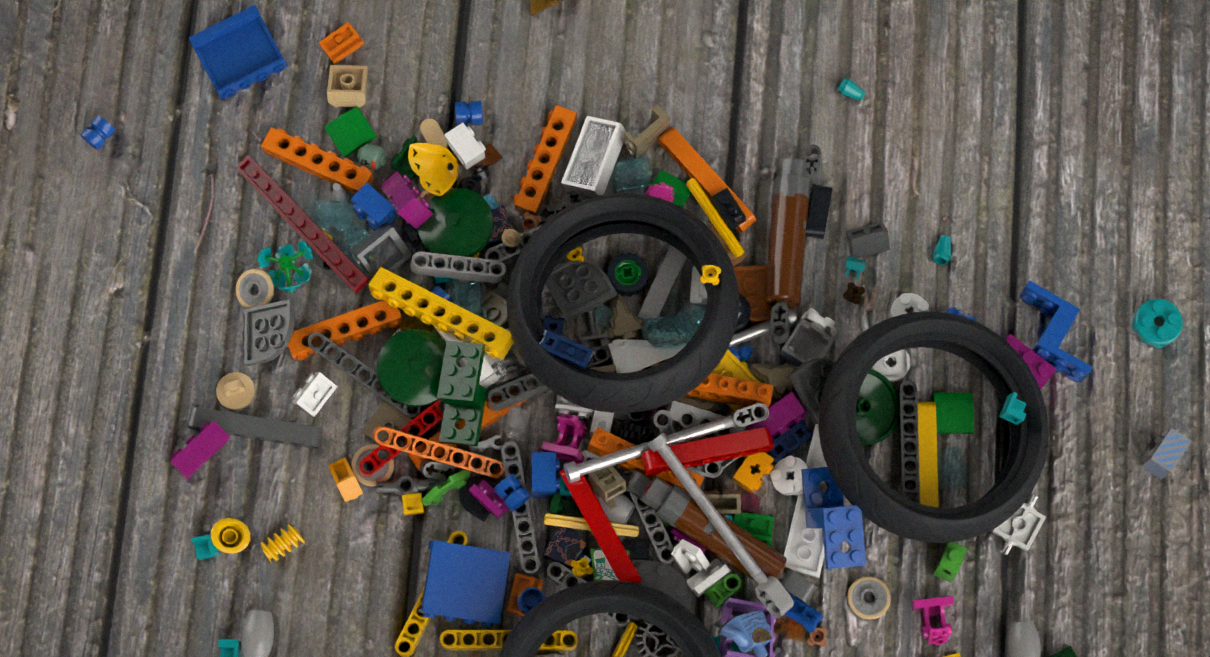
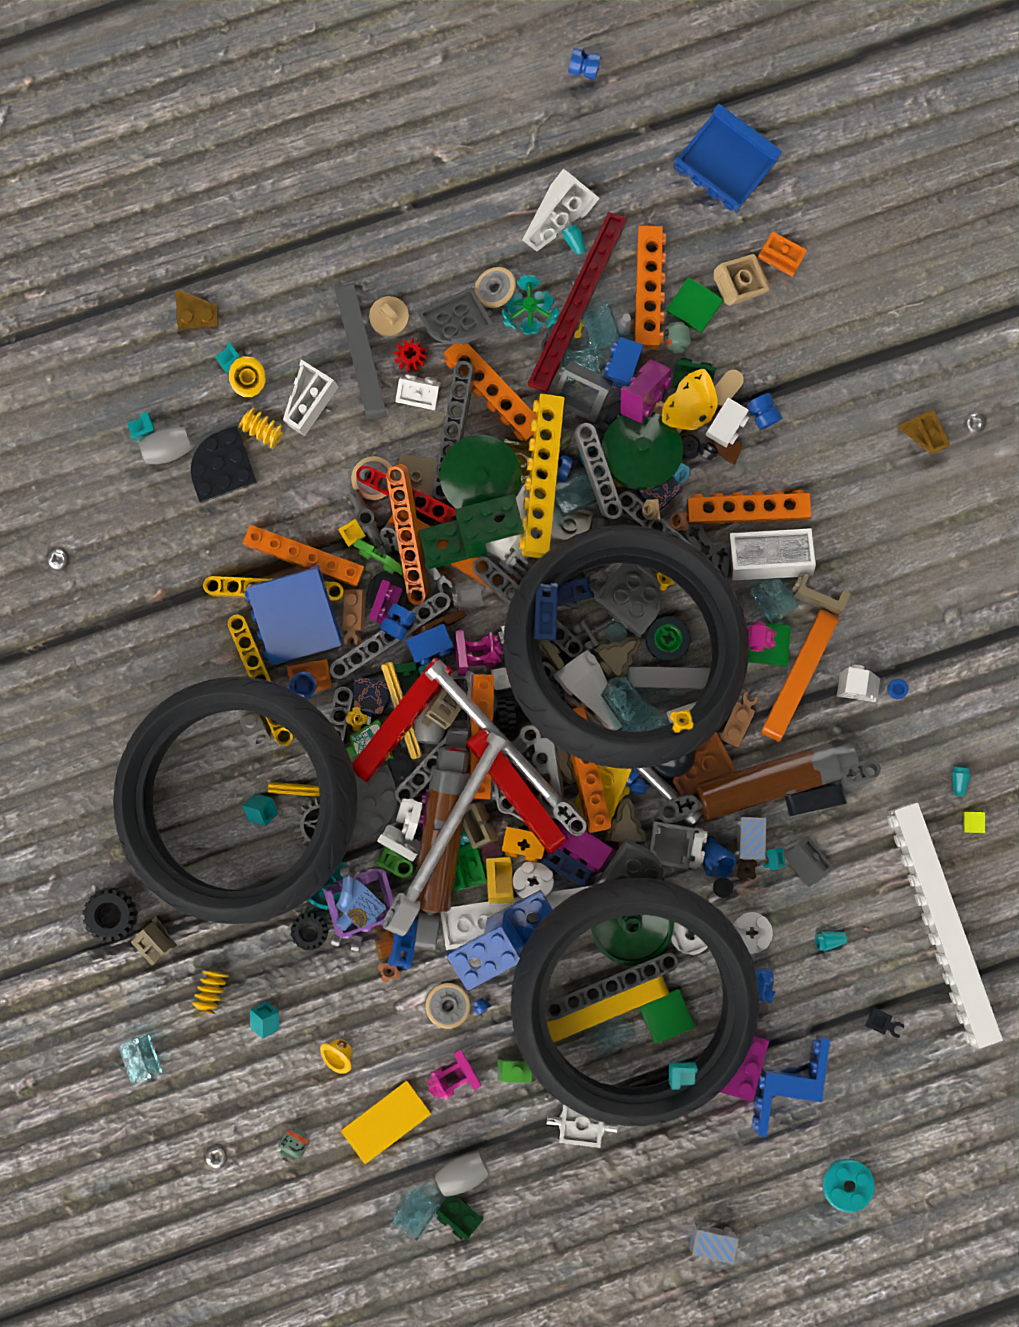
camera: 70 degrees right, 10 degrees up
magenta wedge [170,421,230,481] -> none
light orange slope [328,457,363,502] -> none
yellow axle [686,178,745,258] -> none
black plate [711,188,747,230] -> none
none -> pearl gold wing [175,290,219,330]
none -> black plate [191,426,257,503]
none -> orange brick [243,524,366,588]
none -> white wedge [283,360,338,436]
none -> medium nougat plate [342,590,366,645]
none -> red gear [393,338,428,373]
none -> reddish brown tile [412,609,467,637]
none -> blue plate [473,997,491,1016]
none -> yellow panel [486,857,514,904]
none -> white wedge [522,169,600,251]
none -> teal cone [562,224,587,256]
none -> blue hat [702,836,736,879]
none -> black plate [713,878,733,898]
none -> light grey container [733,817,766,860]
none -> white wedge [837,665,880,703]
none -> black plate [865,1007,904,1038]
none -> blue tile [887,679,908,700]
none -> white piece [887,803,1003,1049]
none -> neon yellow tile [963,812,985,833]

